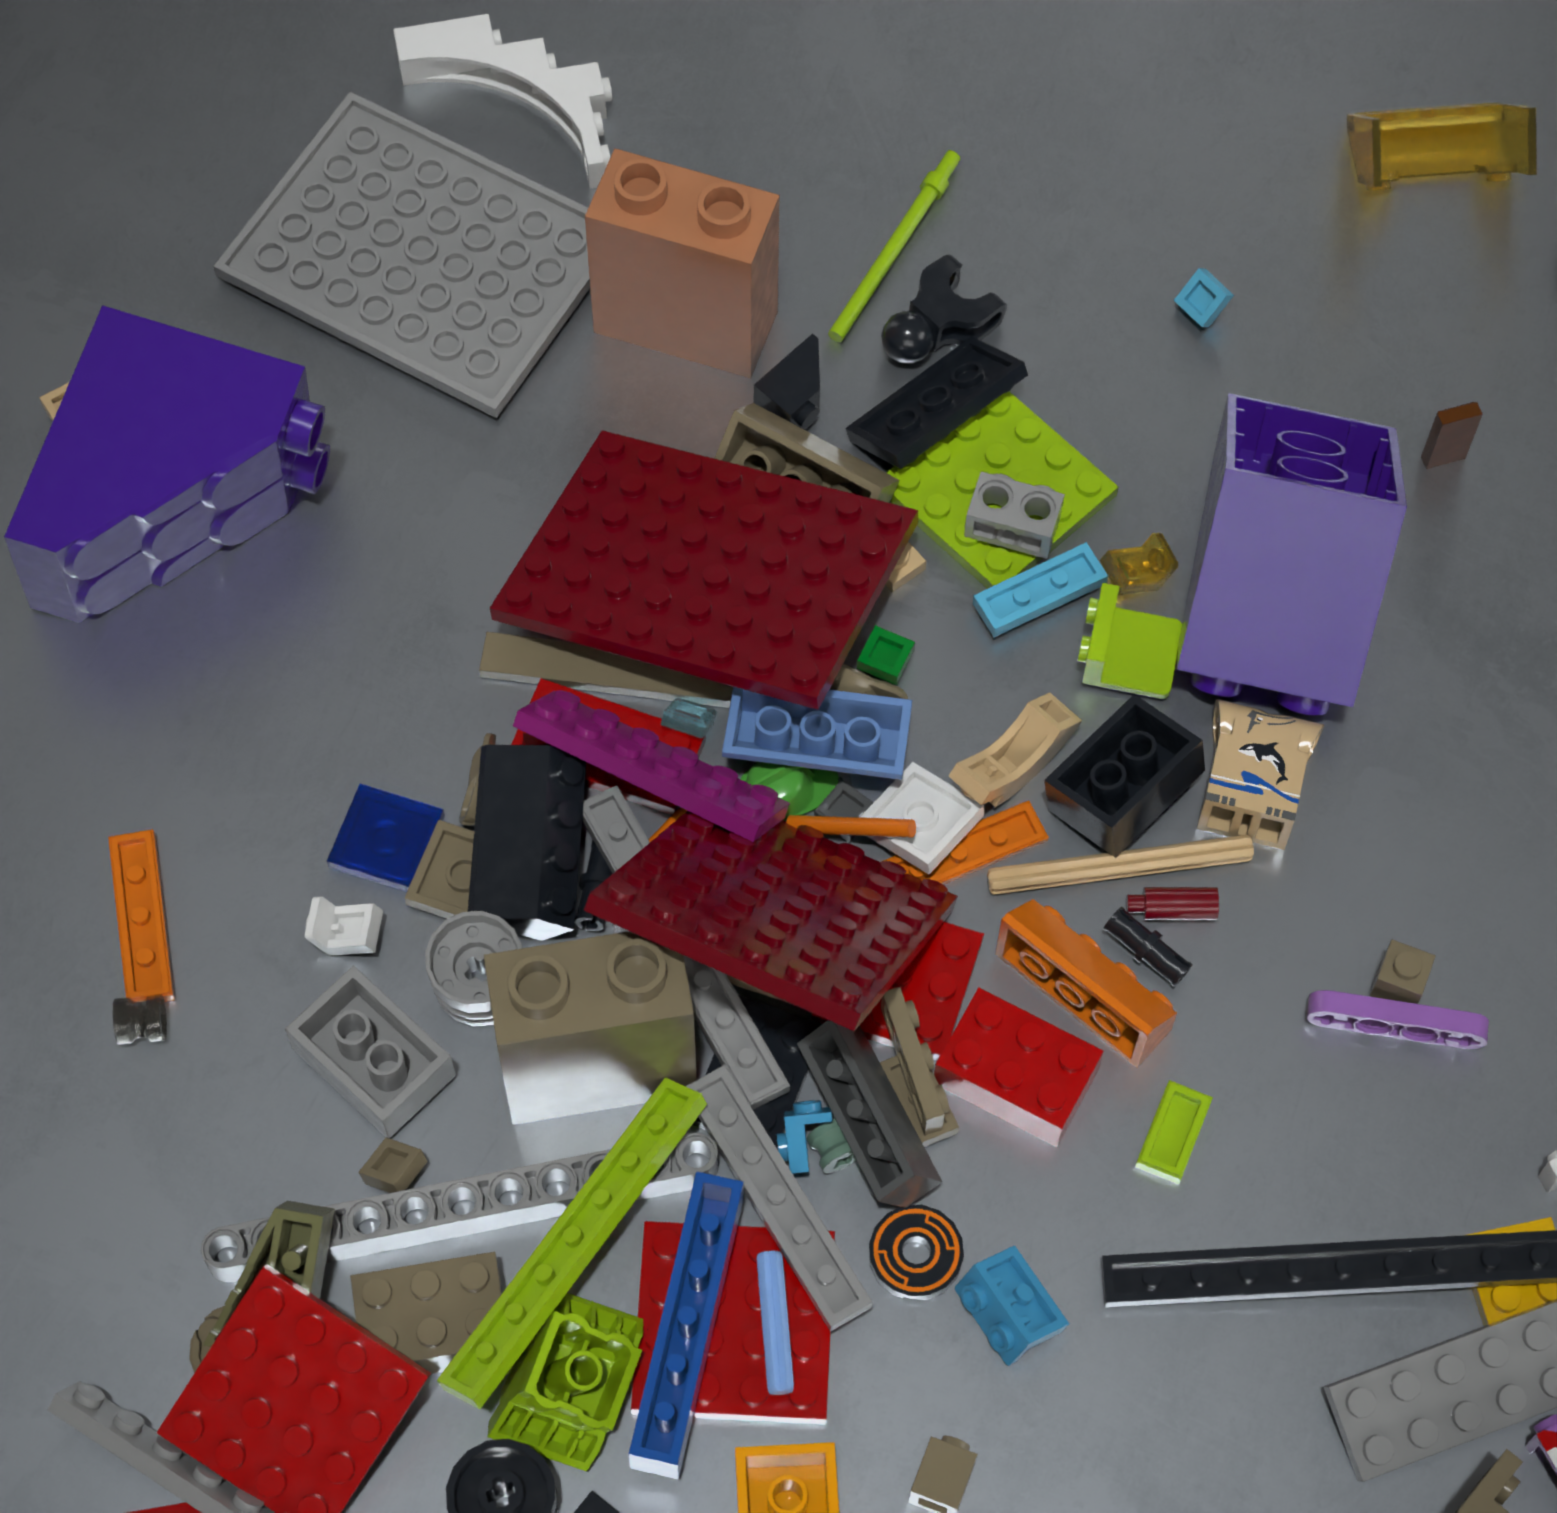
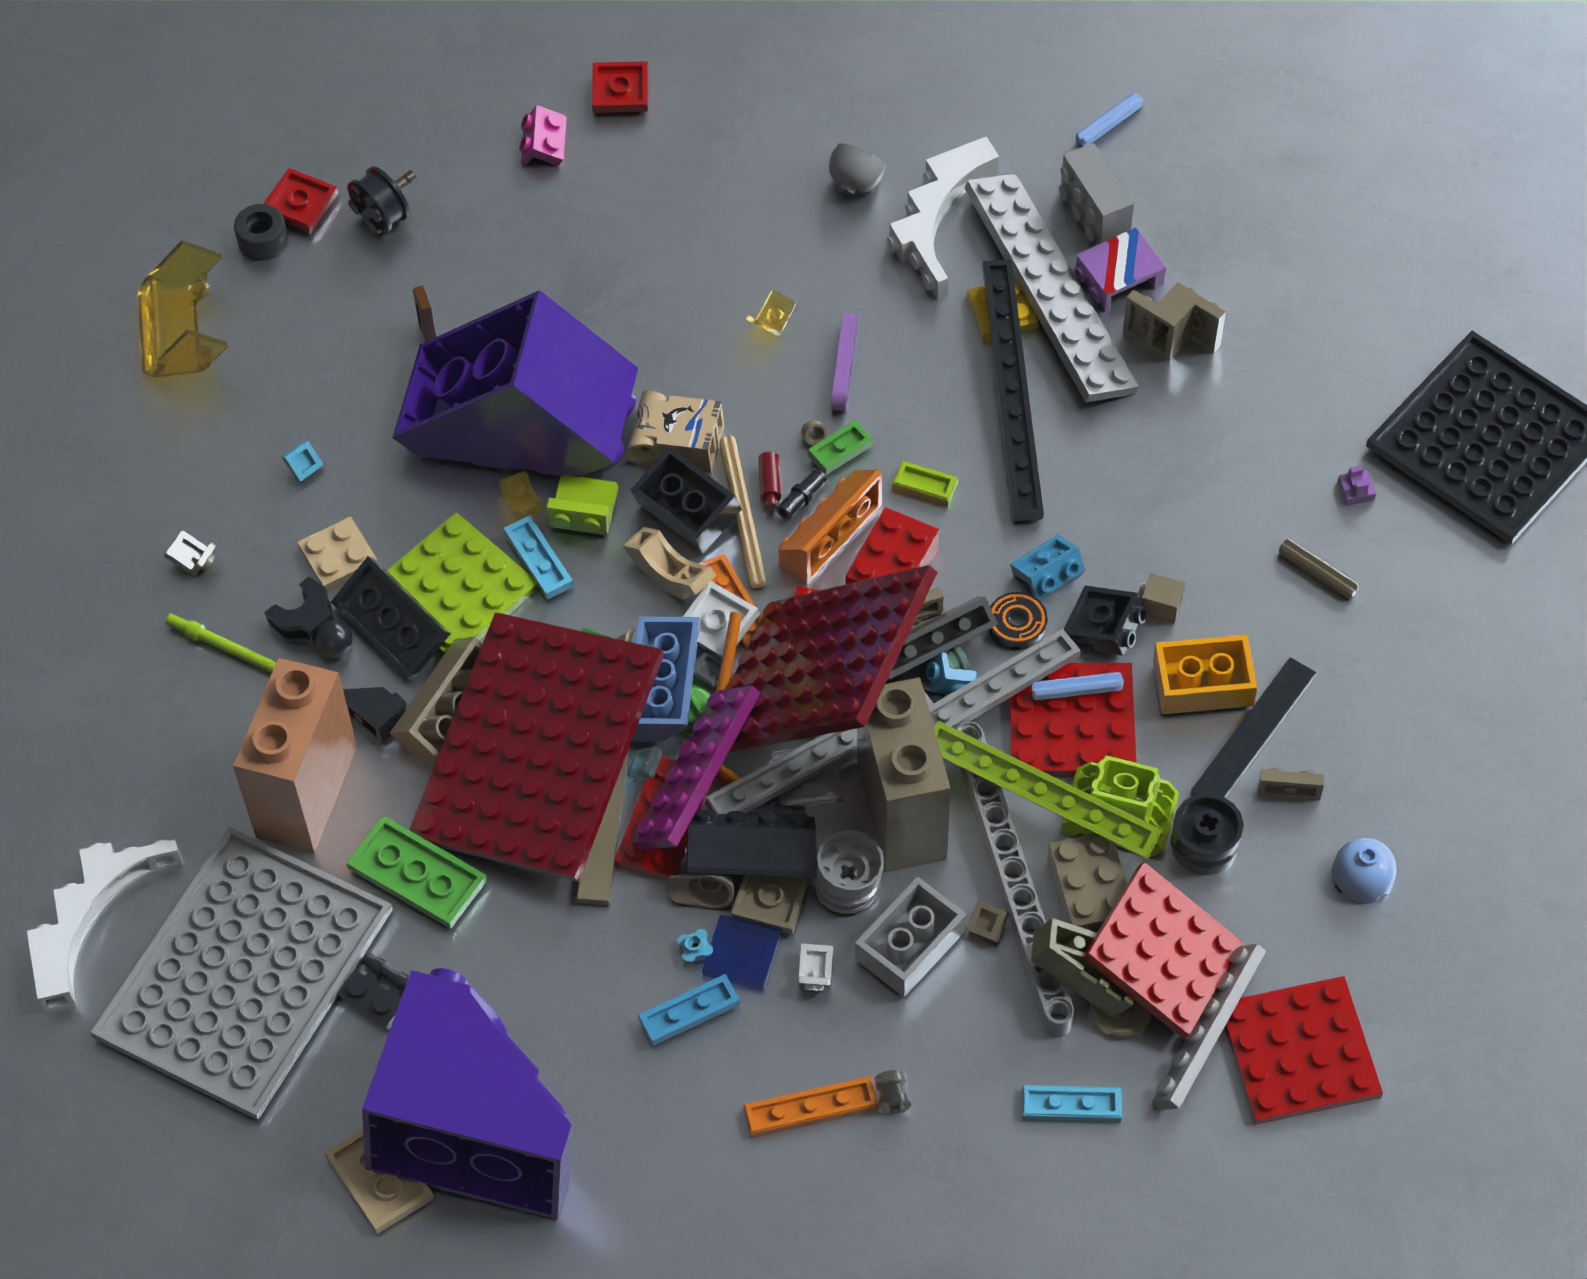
camera: 90 degrees left, 5 degrees down
blue brick [628,1171,744,1479] -> none
light grey brick [964,471,1065,559] -> none
dark tan brick [1369,939,1436,1004] -> none
none -> bracket [164,530,216,577]
none -> tan plate [297,516,378,591]
none -> black plate [337,953,409,1032]
none -> bright green plate [346,815,487,929]
none -> dark azure plate [638,974,740,1046]
none -> medium azure plate [677,929,713,963]
none -> clear yellow bracket [746,290,797,337]
none -> dark tan hinge [801,420,827,446]
none -> bright green plate [808,420,873,475]
none -> medium azure tile [1022,1085,1122,1122]
none -> black plate [1063,585,1147,656]

